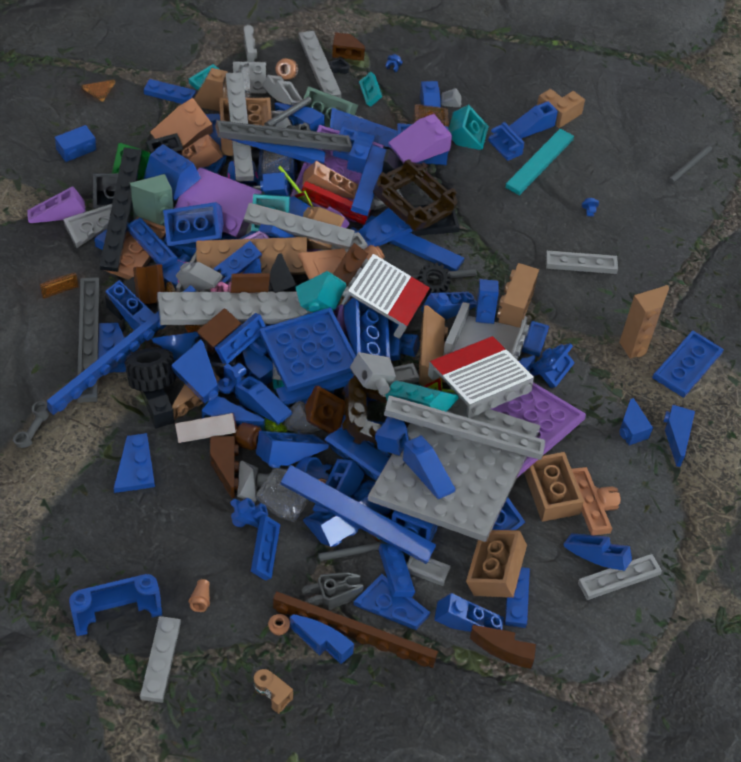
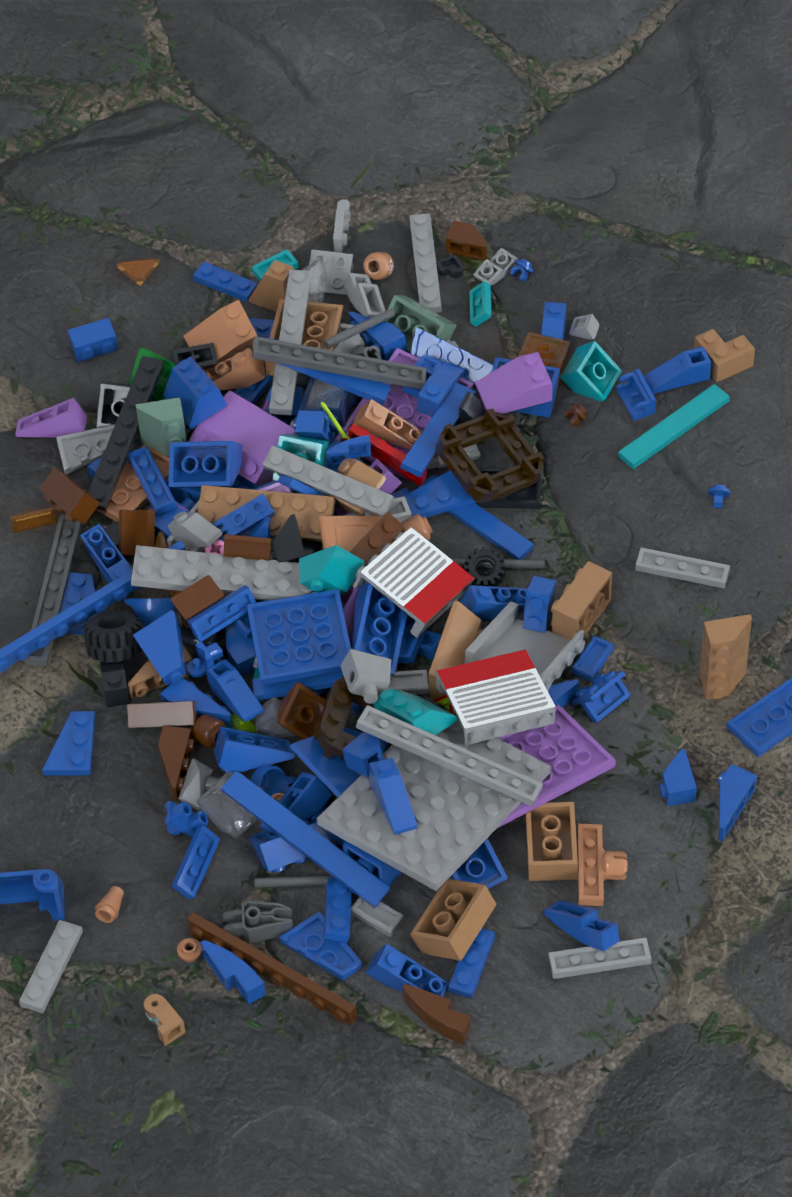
camera: 20 degrees right, 0 degrees up
none -> reddish brown brick [39,467,100,525]
none -> blue slope [326,435,371,469]
none -> light grey slope [473,248,518,286]
none -> reddish brown plate [564,403,588,427]

